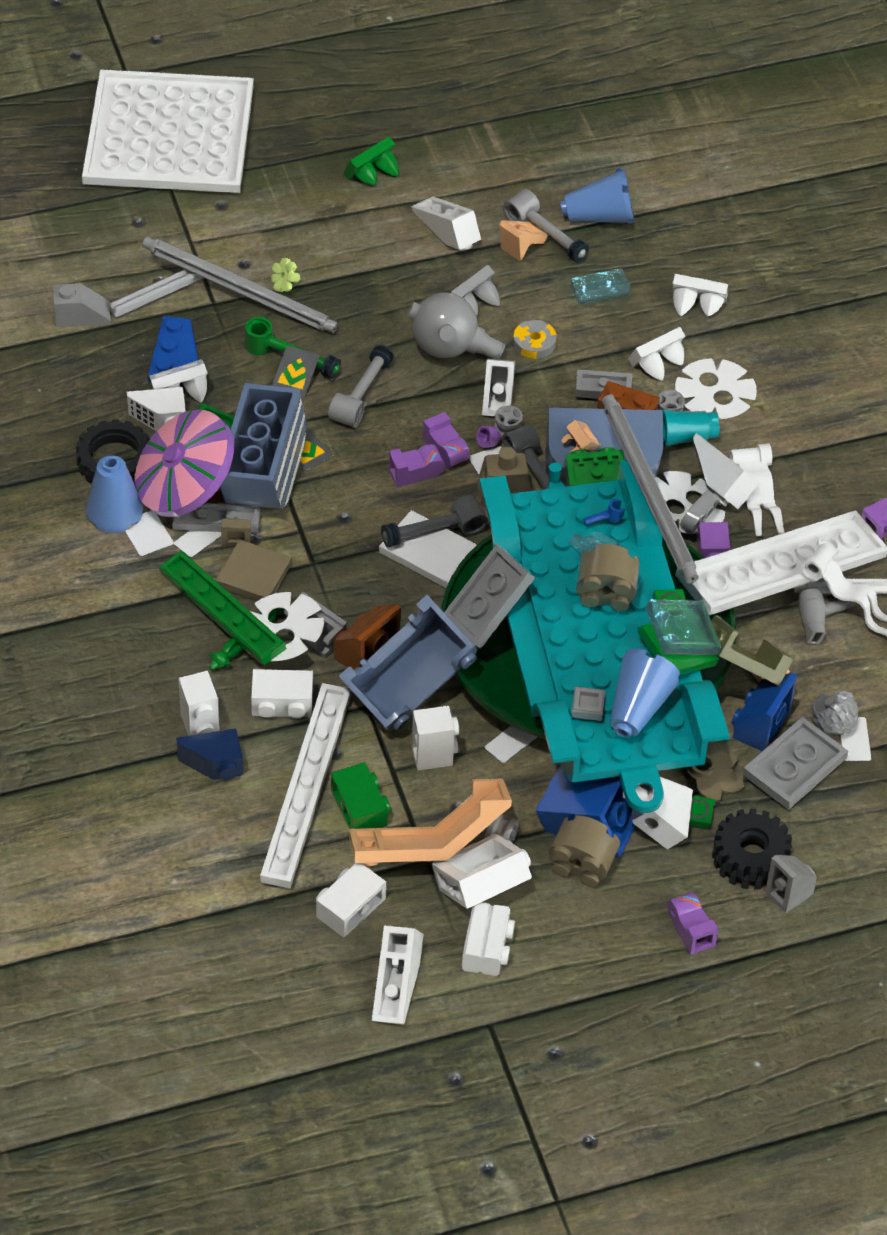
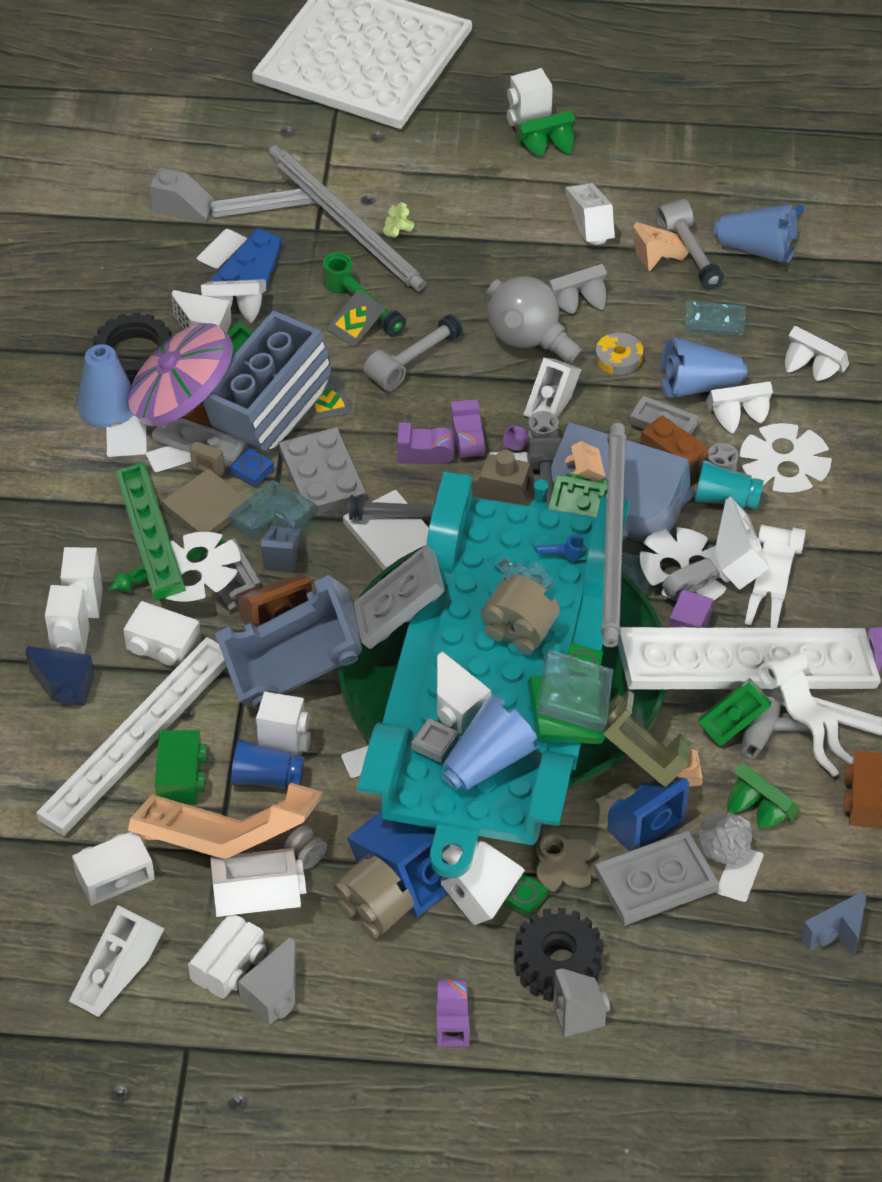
camera: 25 degrees right, 0 degrees up
none -> white brick [60,547,103,618]
none -> white sticker [196,229,247,269]
none -> clear light blue plate [228,480,318,536]
none -> blue tile [231,448,275,488]
none -> blue plant [231,739,304,789]
none -> light grey slope [238,938,296,1026]
none -> sand blue slope [261,525,303,572]
none -> light grey plate [279,427,366,517]
none -> white slope [437,651,491,735]
none -> white brick [507,68,552,130]
none -> medium blue cone [661,337,747,398]
none -> green tile [698,678,772,746]
none -> green tile [727,762,800,829]

